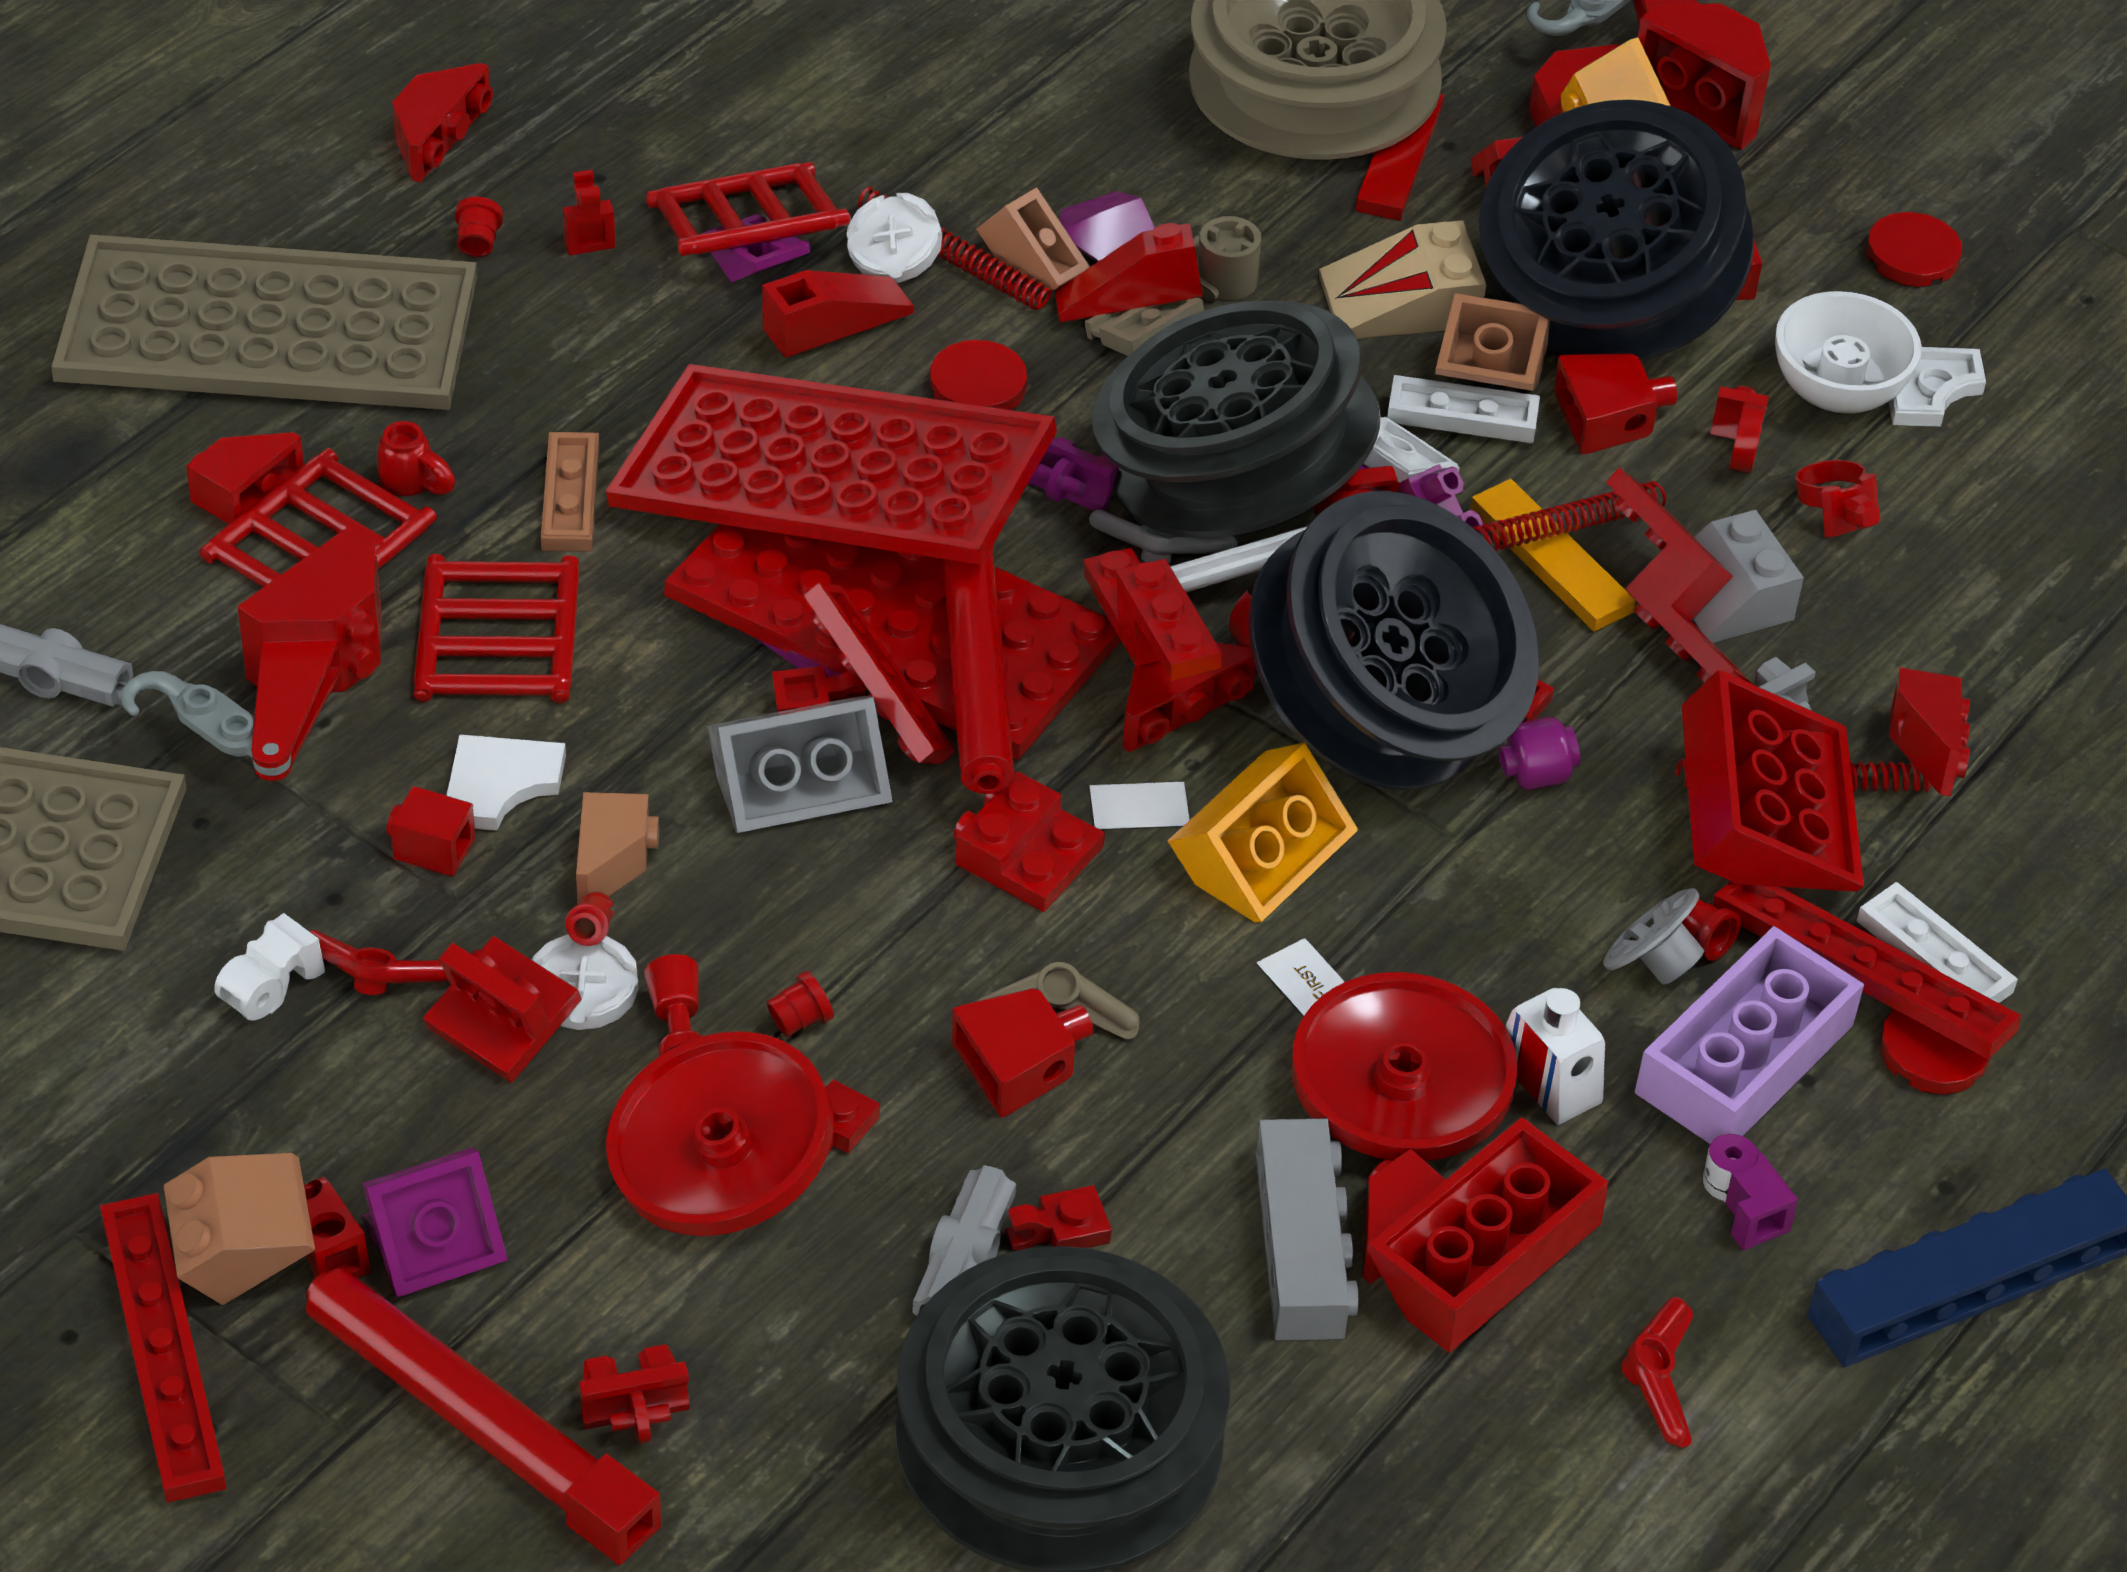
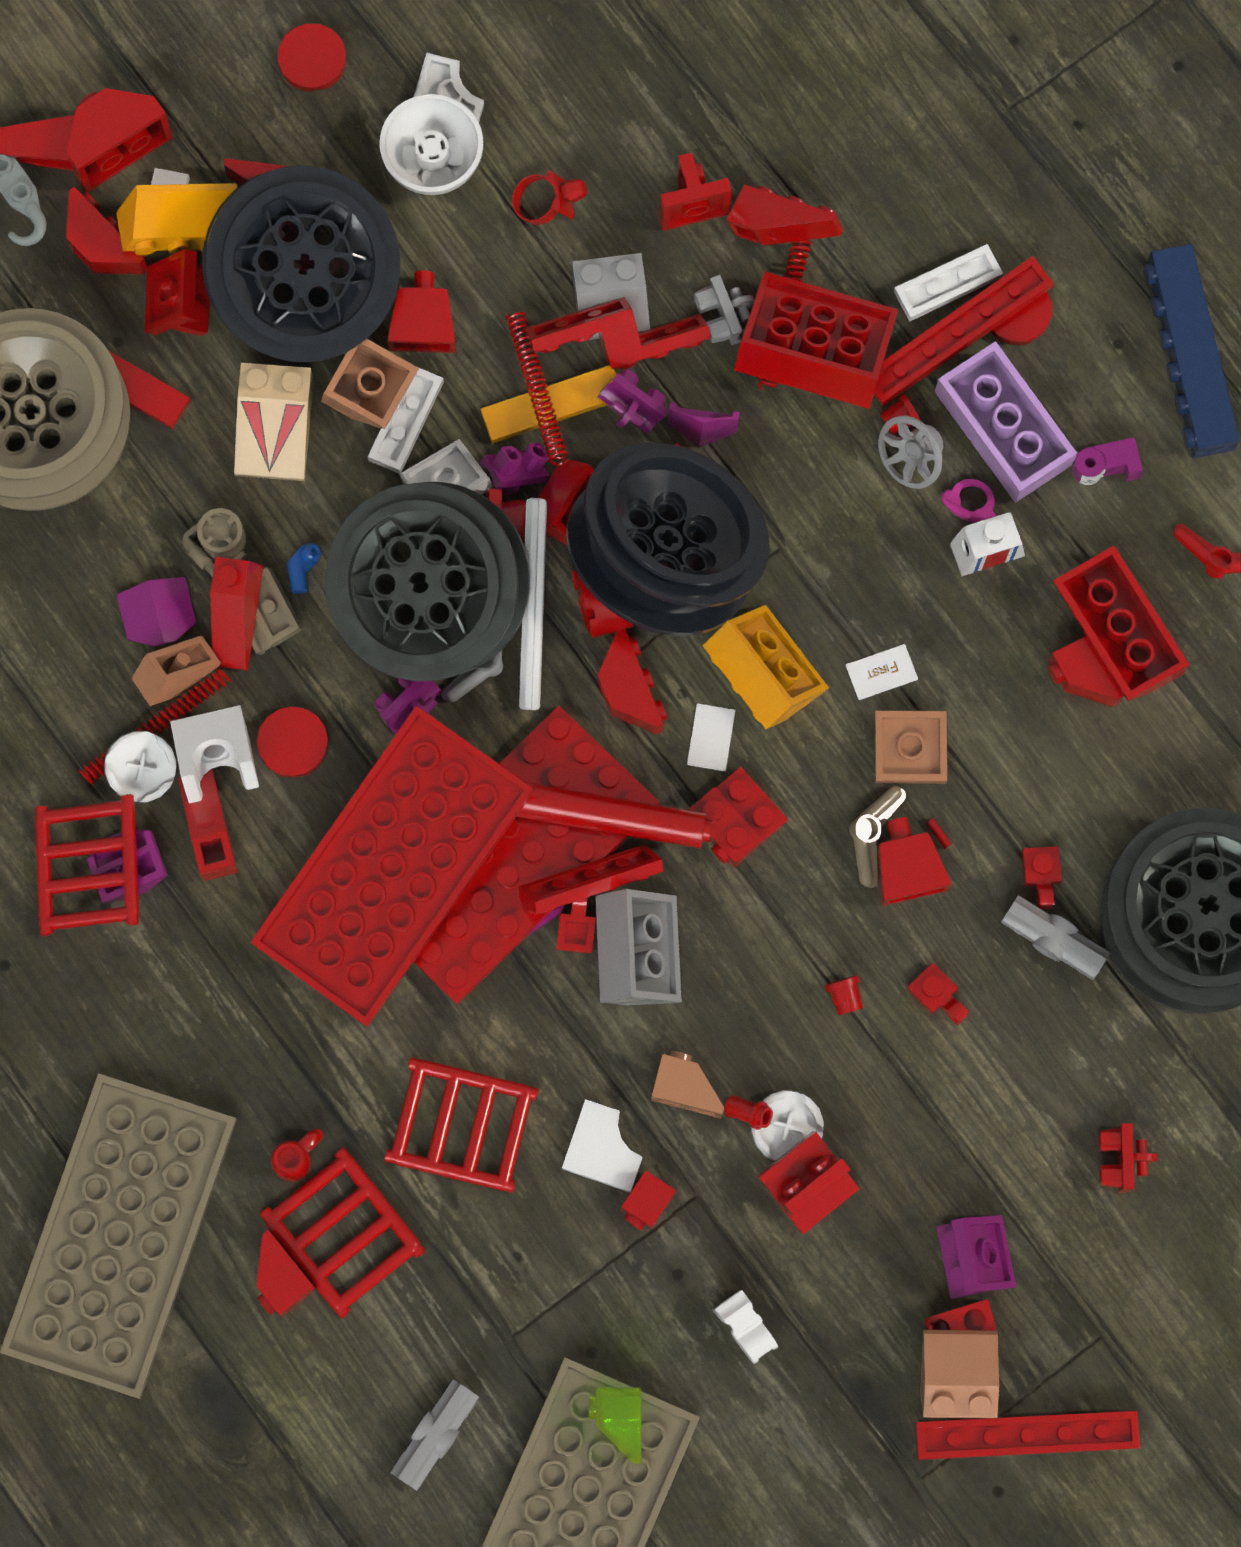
camera: 75 degrees left, 30 degrees up
red slope [121,523,382,781] -> none
red brick [306,1268,661,1566] -> none
red piece [309,930,449,995] -> none
red piece [455,197,504,257] -> none
nougat tile [541,432,600,552] -> none
red plate [563,169,615,256] -> none
red dish [606,1031,834,1236] -> none
red piece [644,954,702,1056] -> none
red bracket [1083,548,1222,681] -> none
light grey brick [1256,1119,1358,1341] -> none
red dish [1291,972,1517,1161] -> none
magenta head [1499,716,1580,791] -> none
red piece [1710,385,1769,474] -> none
none -> white piece [170,705,259,803]
none -> clear neon green slope [589,1388,641,1465]
none -> magenta hips [597,368,668,434]
none -> red bracket [659,152,732,231]
none -> magenta slope [668,402,740,448]
none -> nougat plate [874,711,947,784]
none -> red piece [926,818,952,849]
none -> dark pink piece [941,479,996,523]

